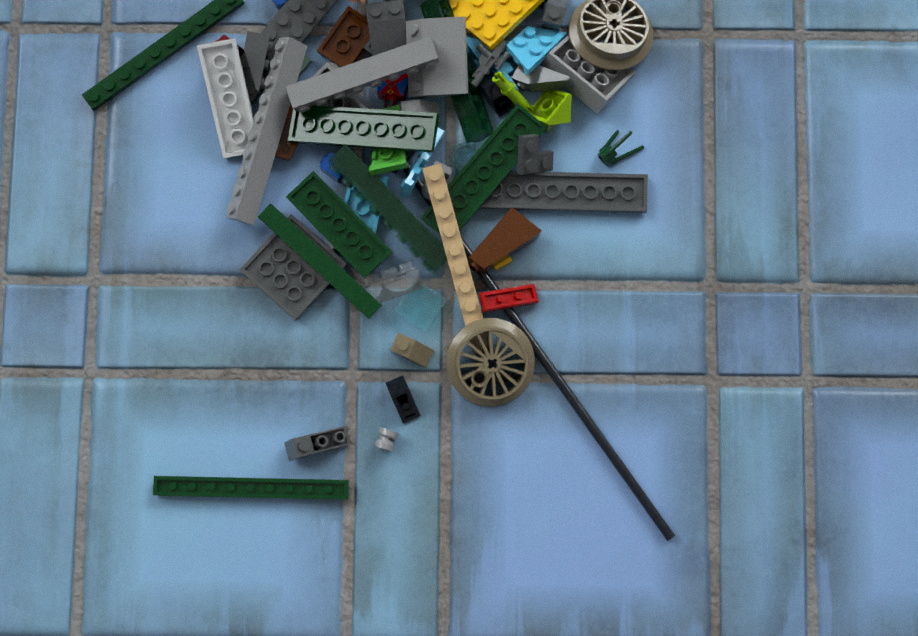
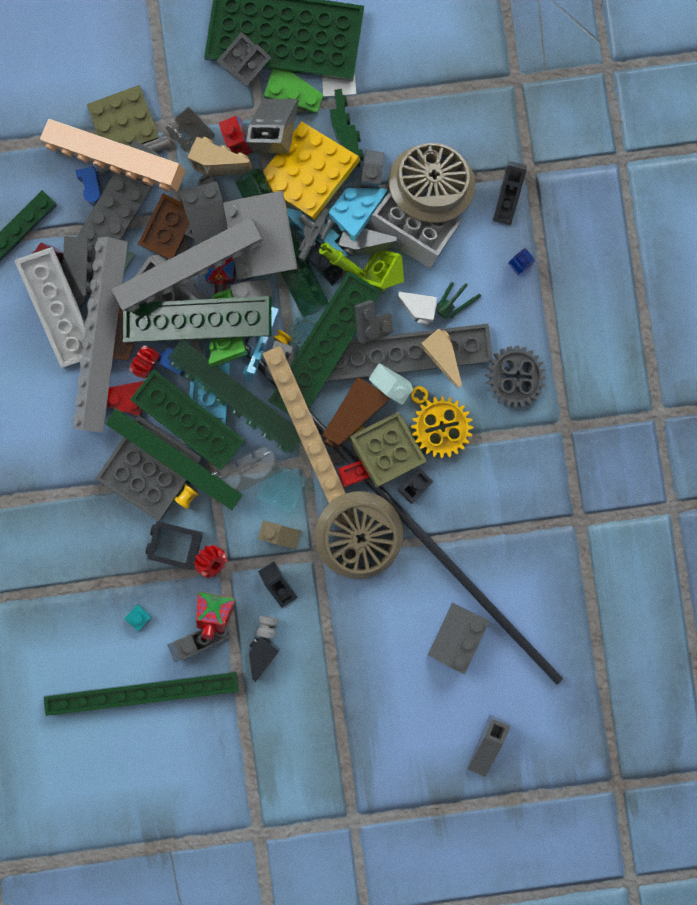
camera: 10 degrees left, 5 degrees up
none -> red wing [106,381,144,416]
none -> teal plate [124,604,152,632]
none -> red gear [130,346,159,379]
none -> black window [145,521,204,570]
none -> yellow bush [174,484,199,509]
none -> red gear [193,544,227,579]
none -> red torso [196,592,235,640]
none -> black slope [249,637,280,682]
none -> yellow bush [273,330,292,345]
none -> olive plate [348,412,427,488]
none -> light aqua slope [369,363,413,405]
none -> white slope [398,292,437,325]
none -> black slope [398,468,433,504]
none -> yellow bush [411,386,428,404]
none -> yellow gear [411,396,473,458]
none -> tan slope [420,329,462,389]
none -> dark grey slope [428,603,489,674]
none -> dark grey slope [467,715,510,777]
none -> dark grey gear [484,345,546,408]
none -> black slope [493,160,527,225]
none -> clear blue leg [508,248,535,275]

